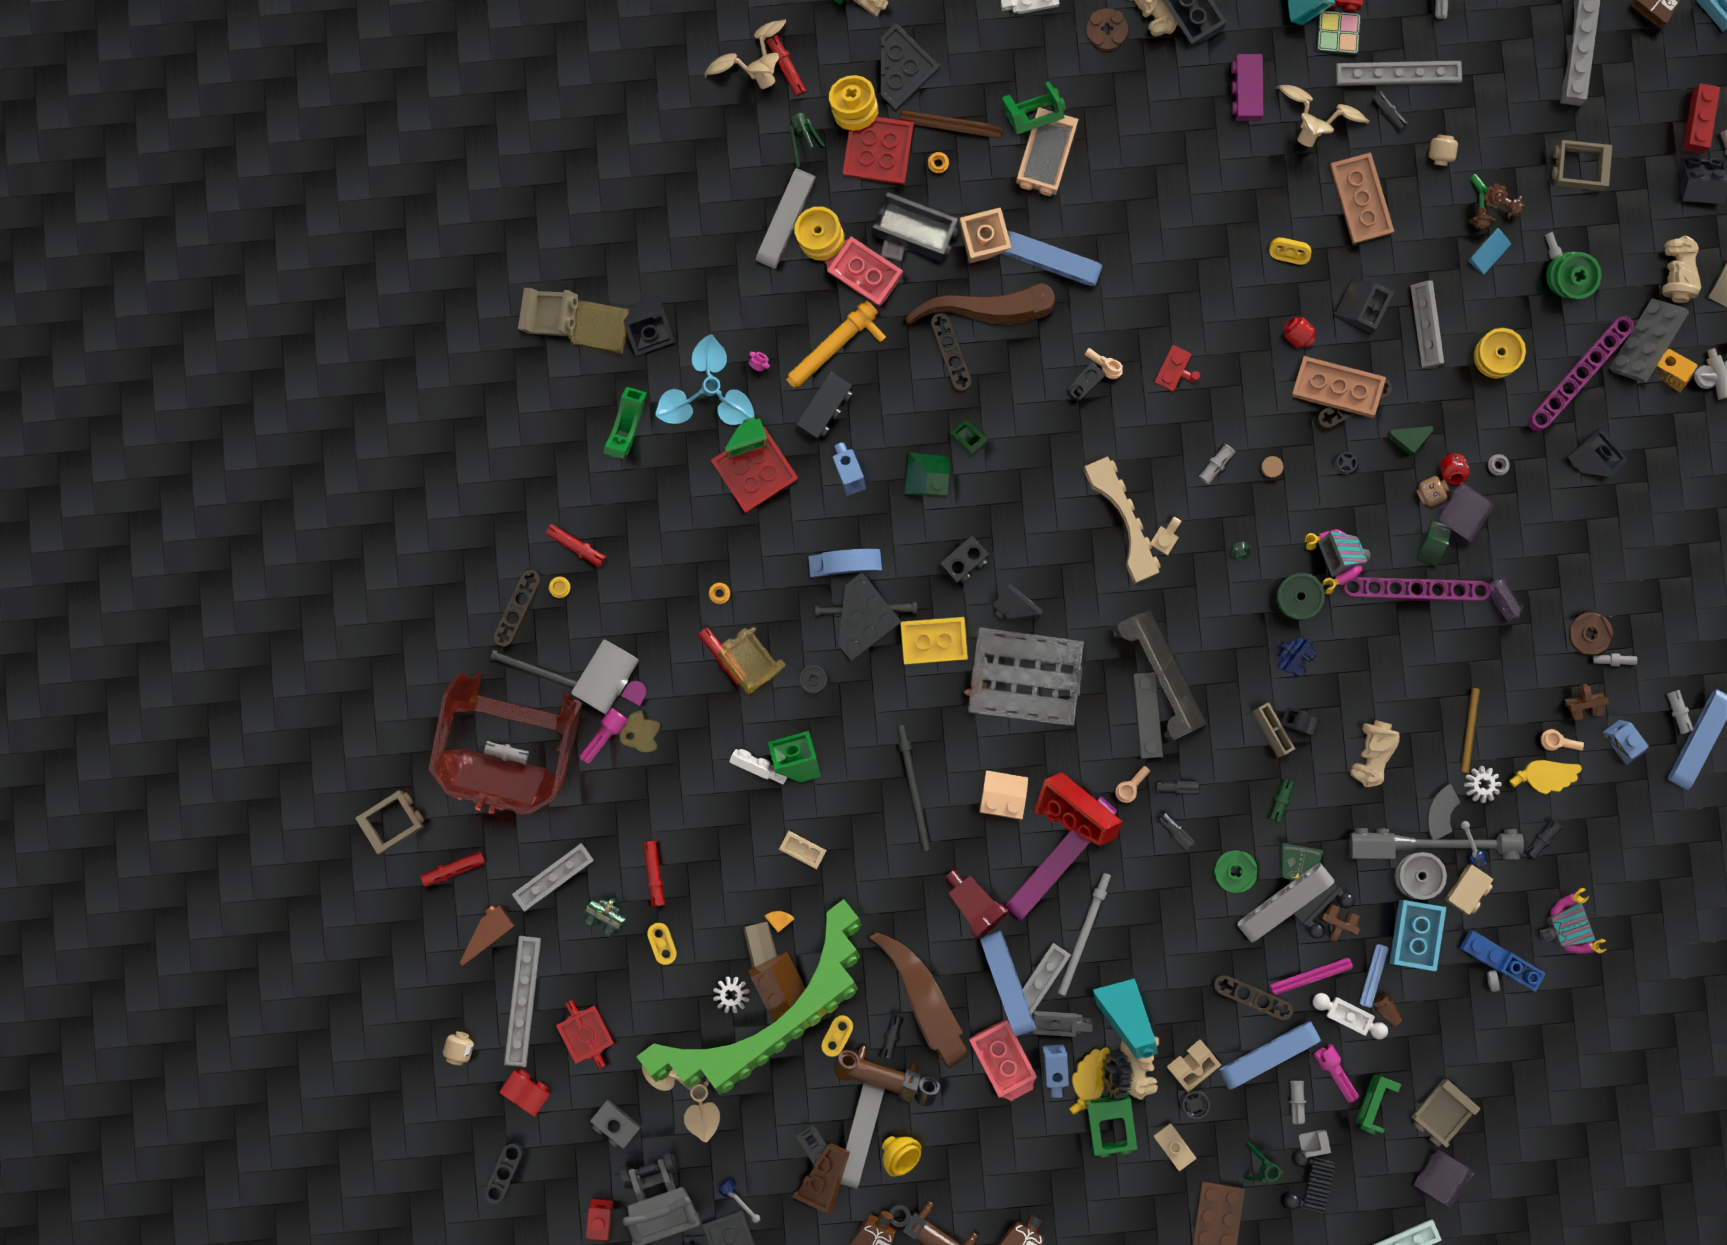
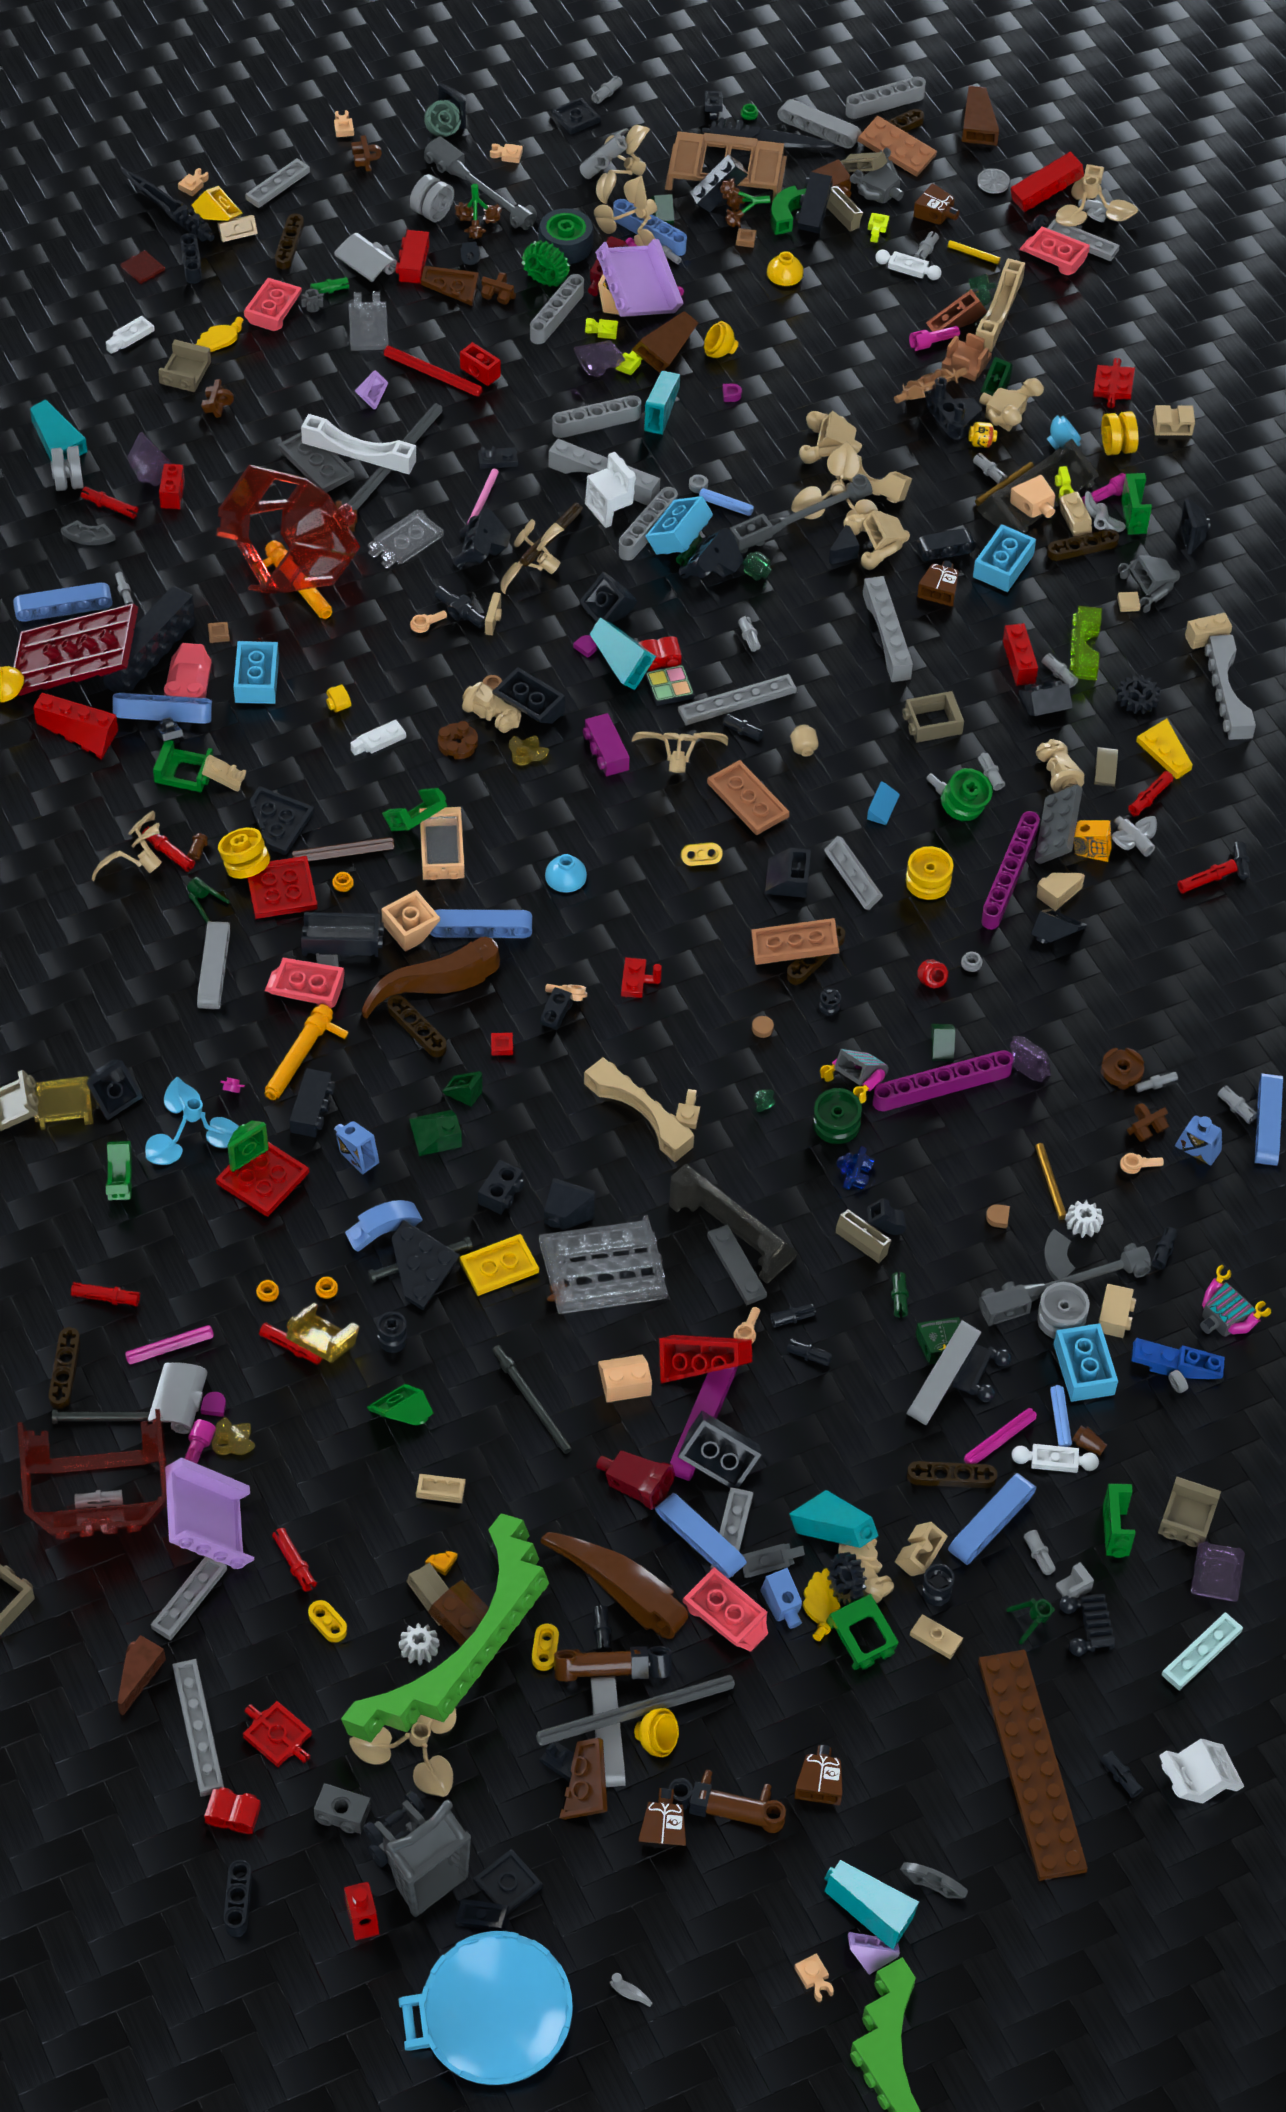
camera: 20 degrees left, 30 degrees down
red pin [420,851,486,888] -> none
tan head [443,1032,474,1065] -> none
yellow plate [549,577,570,598] -> none
clear green hips [584,898,626,936] -> none
hinge [717,1178,760,1223] -> none
white hinge [730,749,787,784] -> none
yellow wheel [794,207,844,260] -> none
light grey bar [1058,873,1111,996] -> none
light grey pin [1198,444,1235,485] -> none
green plate [1213,850,1257,893] -> none
red head [1284,317,1315,348] -> none
dark pink piece [1314,1044,1359,1102] -> none
reddish brown hips [1319,904,1360,942] -> none
tan animal [1350,720,1400,787] -> none
dark green slope [1387,426,1433,456] -> none
medium nougat head [1416,476,1450,507] -> none
clear purple slope [1439,482,1495,542] -> none
hinge [1461,821,1488,868] -> none
reddish brown plant [1469,174,1525,230] -> none
yellow animal [1509,760,1582,794] -> none
none -> dark pink axle [125,1325,213,1364]
none -> lavender panel [165,1458,254,1569]
none -> reddish brown pin [187,833,208,861]
none -> light orange plate [315,1277,338,1299]
none -> red plate [491,1033,513,1056]
none -> clear yellow plate [509,736,549,765]
none -> dark grey axle [536,1675,735,1745]
none -> medium azure piece [545,854,587,892]
none -> black slope [678,1411,762,1489]
none -> light grey axle [978,753,1005,790]
none -> medium nougat tile [986,1204,1010,1229]
none -> tan slope [1037,873,1085,911]

